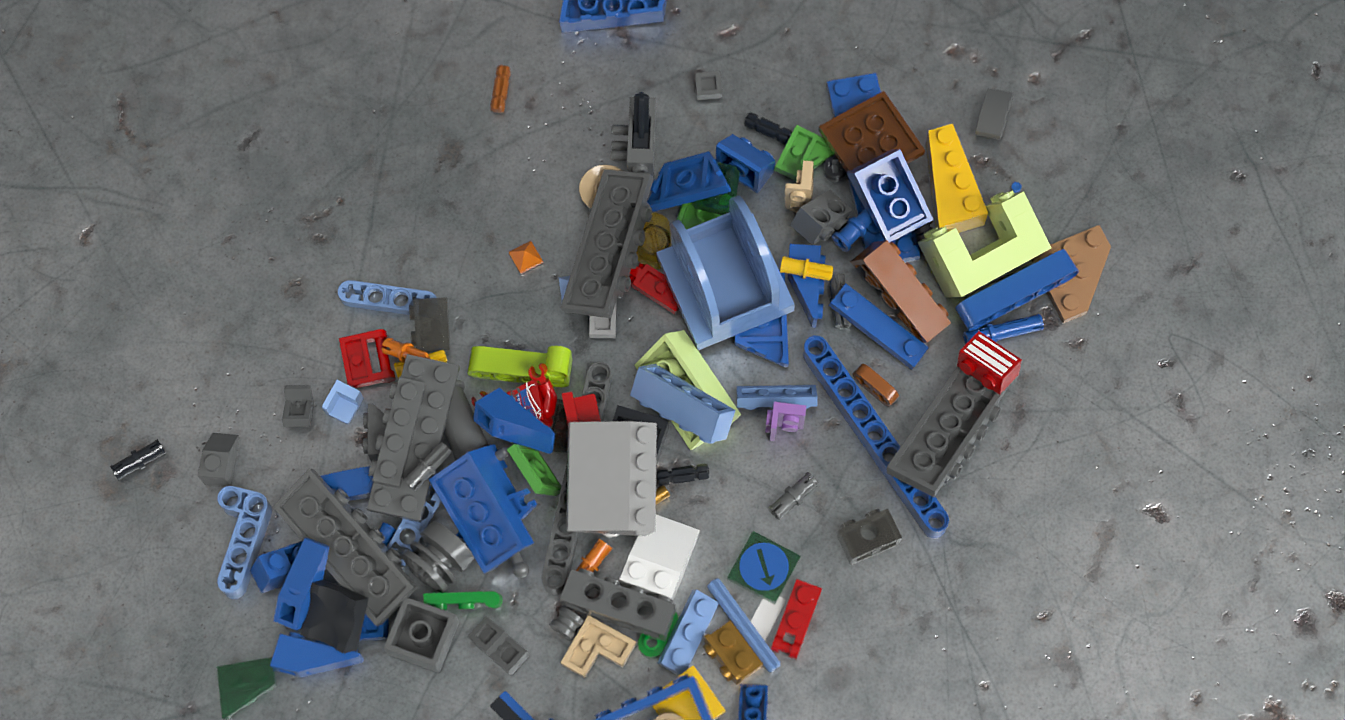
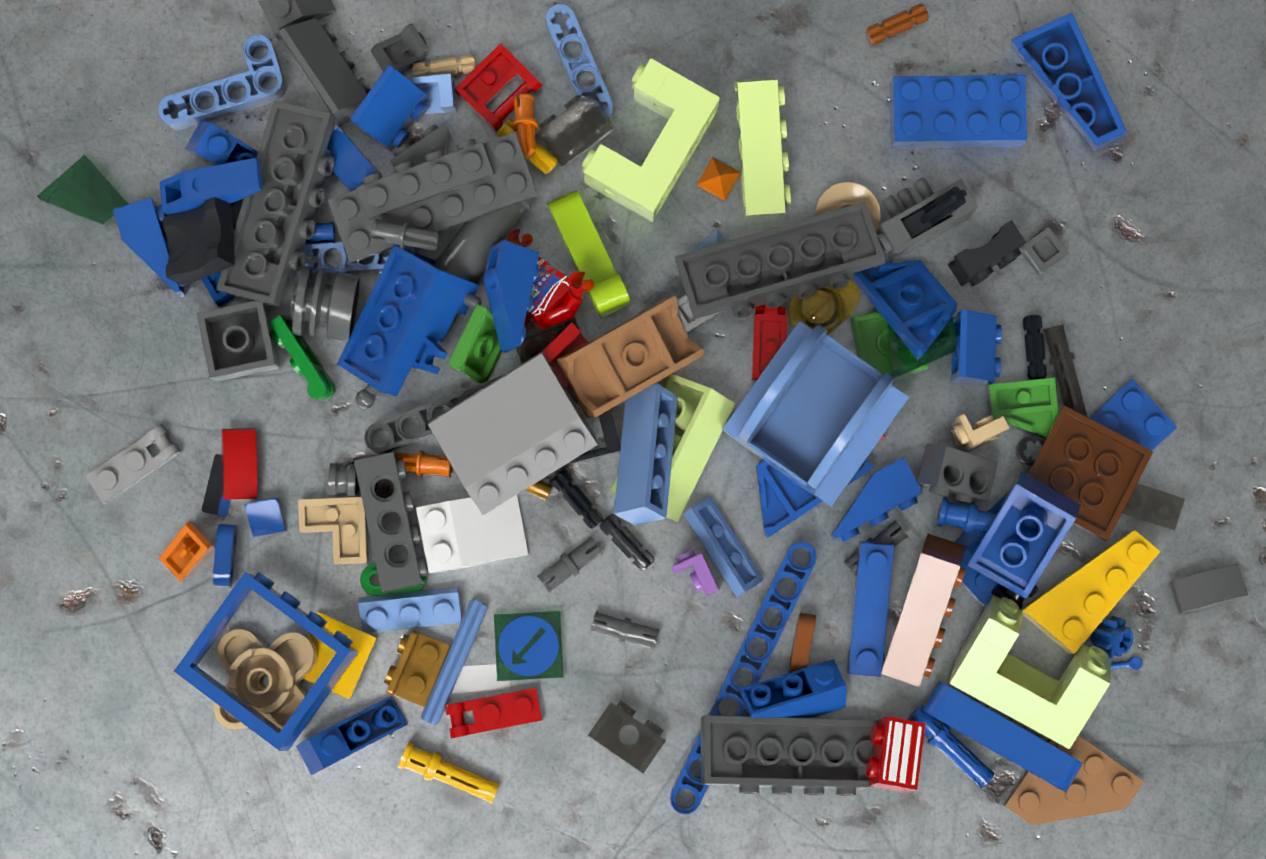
camera: 55 degrees right, 15 degrees up
dark grey slope [468,616,530,676] -> none
yellow axle [780,256,833,281] -> none
none -> red slope [221,428,257,500]
none -> blue slope [244,498,286,538]
none -> dark grey slope [279,18,371,127]
none -> blue slope [350,65,429,152]
none -> yellow pin [398,740,500,803]
none -> tan axle [412,54,476,77]
none -> dark grey pin [537,536,603,593]
none -> medium nougat piece [556,296,705,418]
none -> yellowish green piece [582,58,720,222]
none -> black axle [599,514,655,571]
none -> yellowish green wedge [734,78,791,216]
none -> blue slope [739,659,846,718]
none -> blue brick [890,75,1027,149]
none -> black brick [948,220,1026,287]
none -> clear smoke pin [1043,324,1089,418]
none -> blue gear [1091,616,1133,659]
none -> clear smoke slope [1122,483,1185,531]

